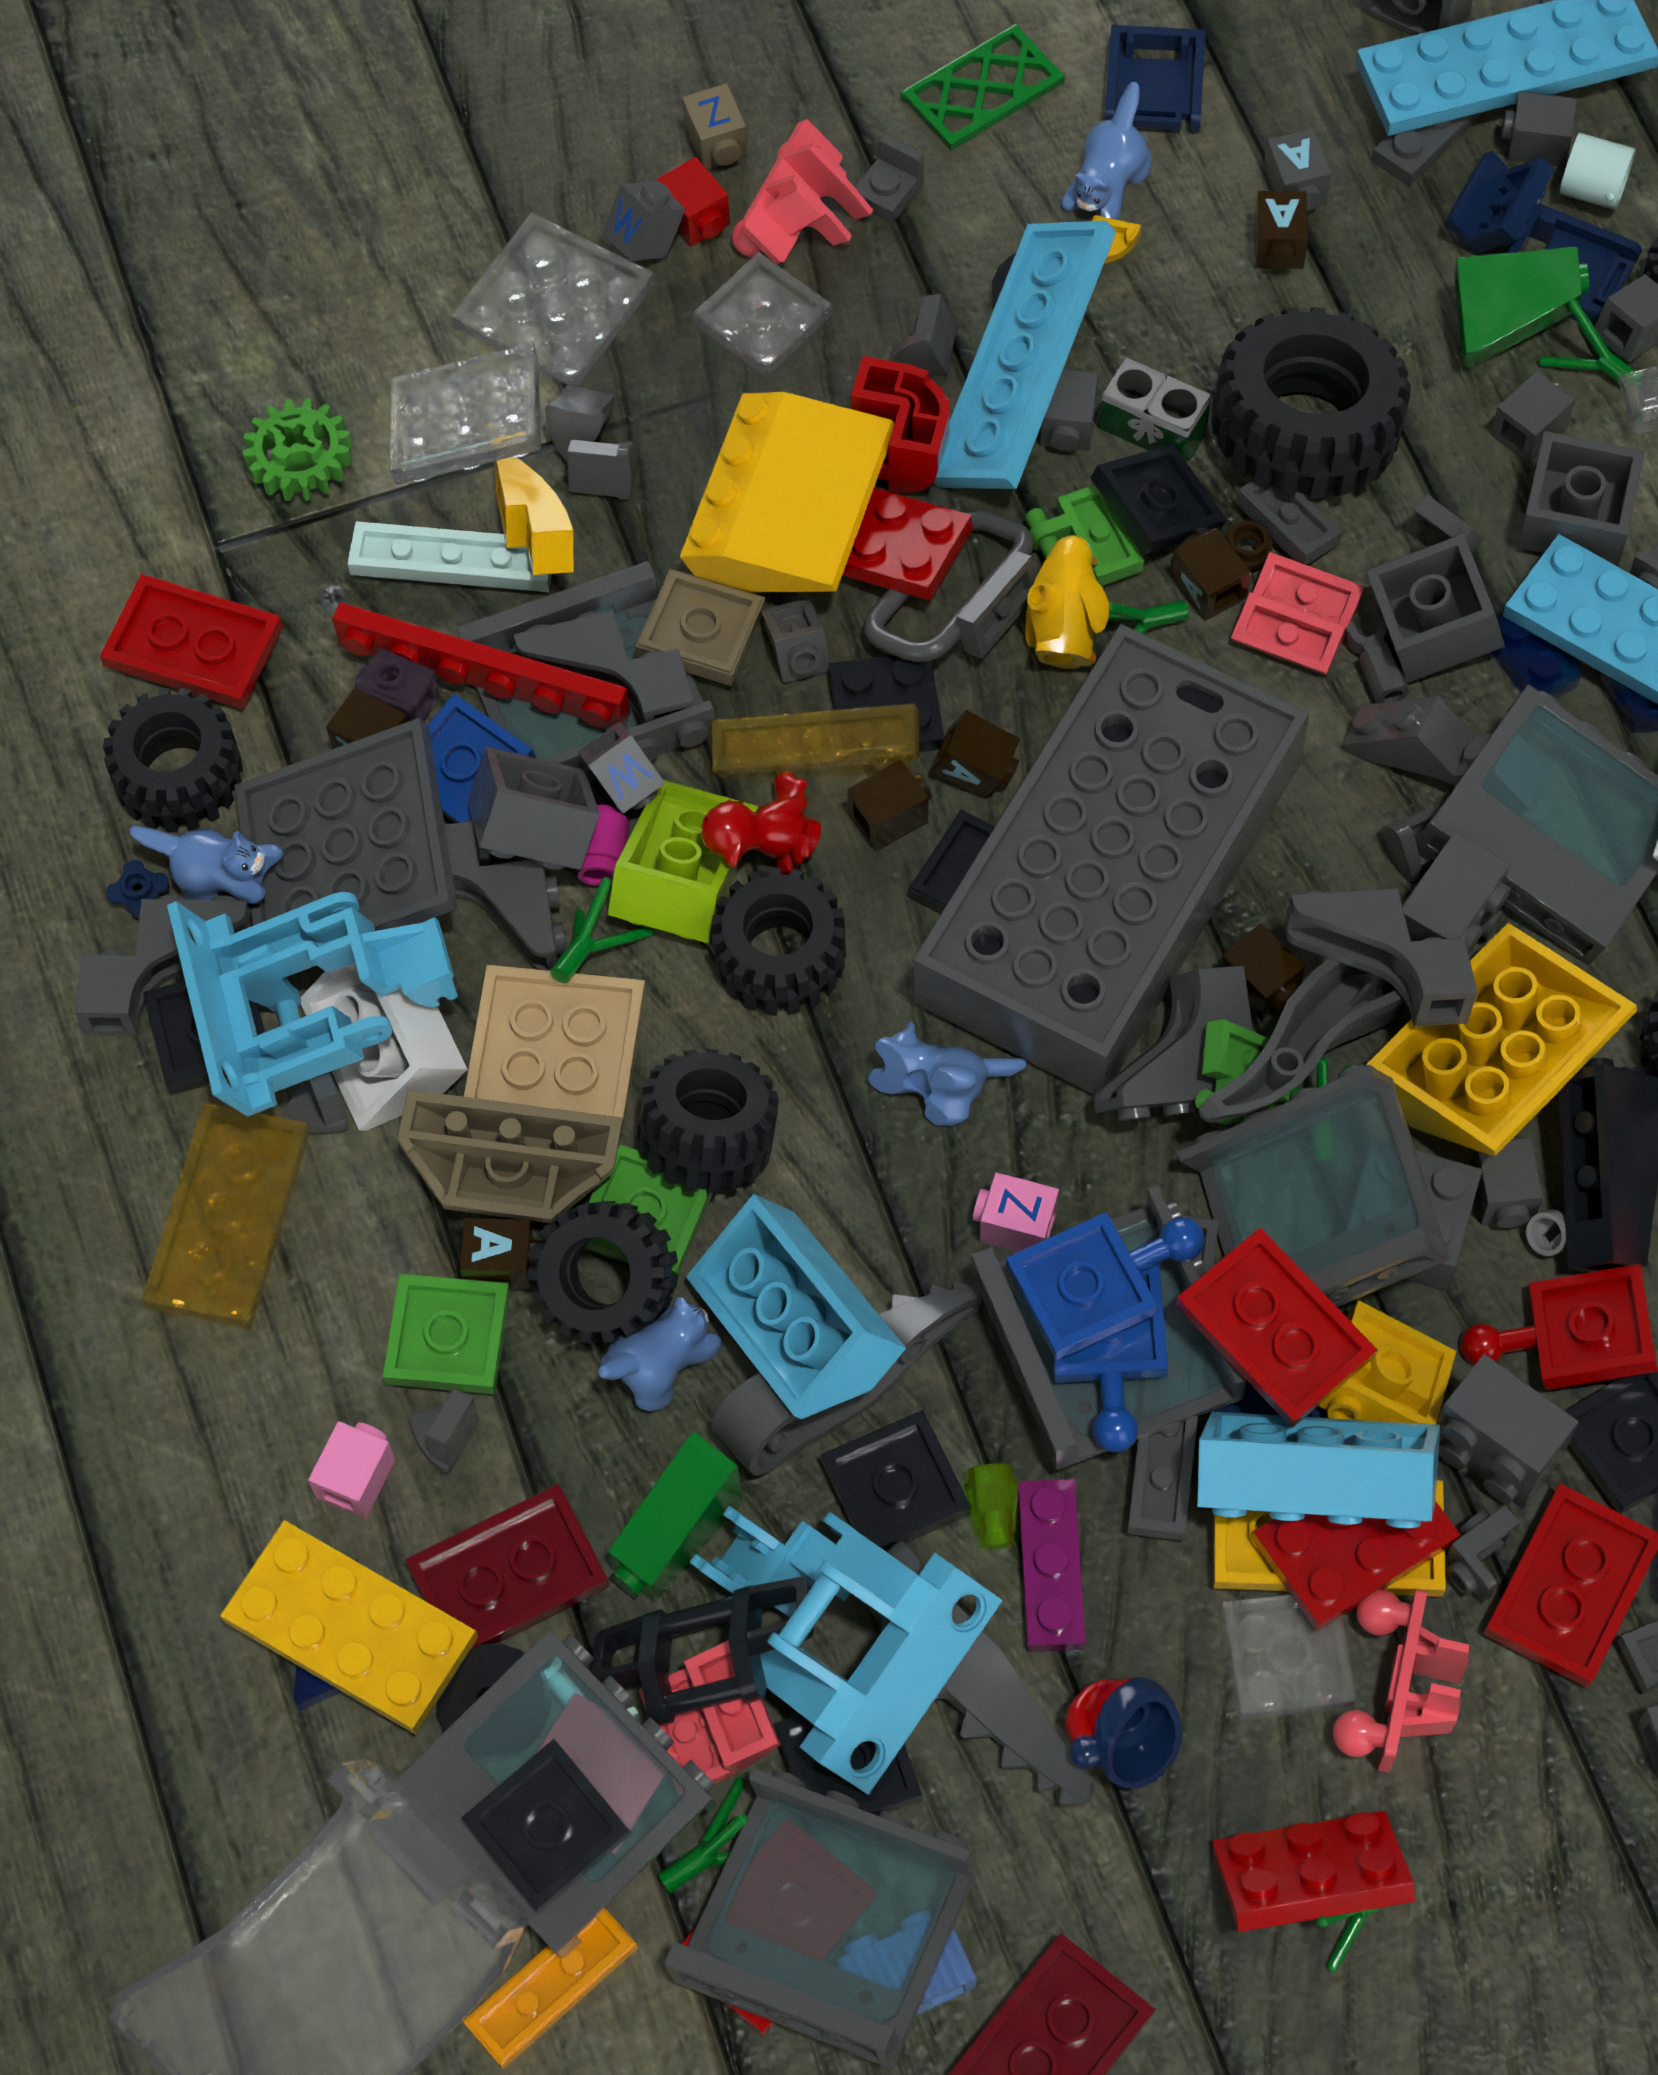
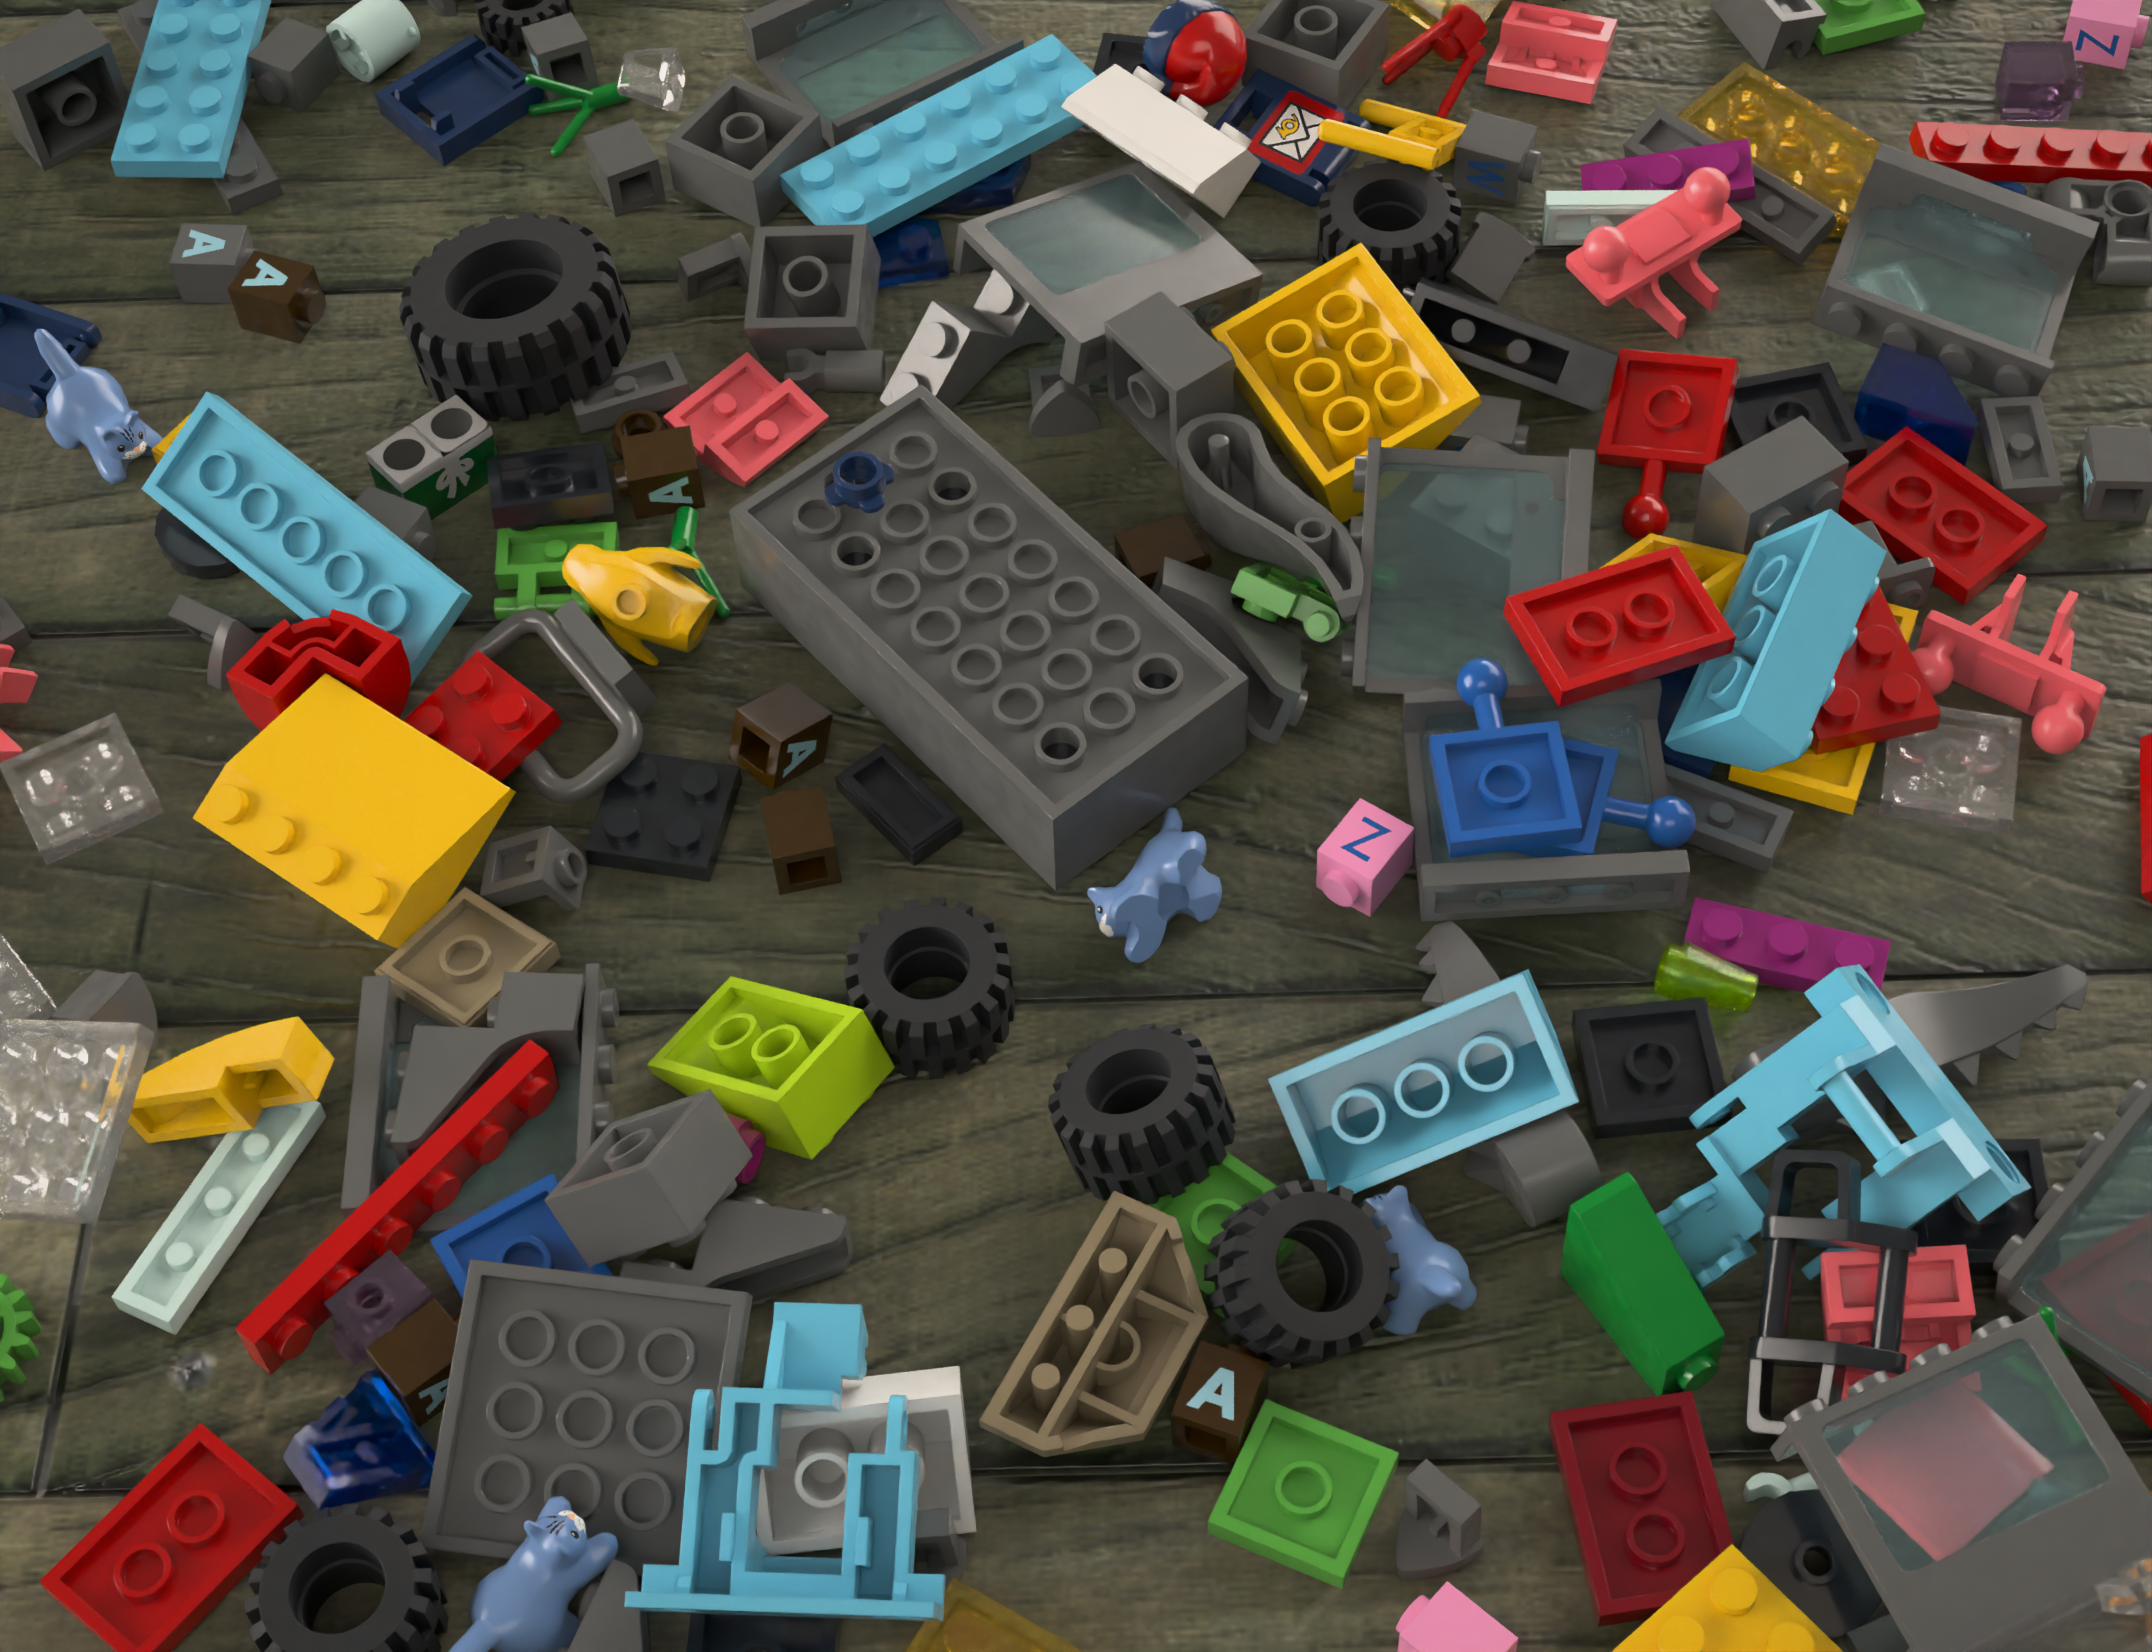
camera: 70 degrees left, 10 degrees down
black plate [462,1739,632,1913] -> none
tan plate [464,965,646,1134] -> none
green plant [550,877,653,984] -> none
dark grey tile [567,439,641,500] -> none
dark grey brick [578,722,665,814] -> none
red animal [700,771,821,875] -> none
clear yellow plate [712,704,919,776] -> none
dark blue piece [1065,1677,1183,1789] -> none
dark grey arch [1283,888,1478,1026] -> none
dark blue bracket [1446,151,1555,255] -> none
green slope [1454,247,1589,369] -> none
light grey hinge [1526,1210,1567,1256] -> none
none -> clear blue wing [282,1370,436,1510]
none -> dark blue plate [824,451,895,513]

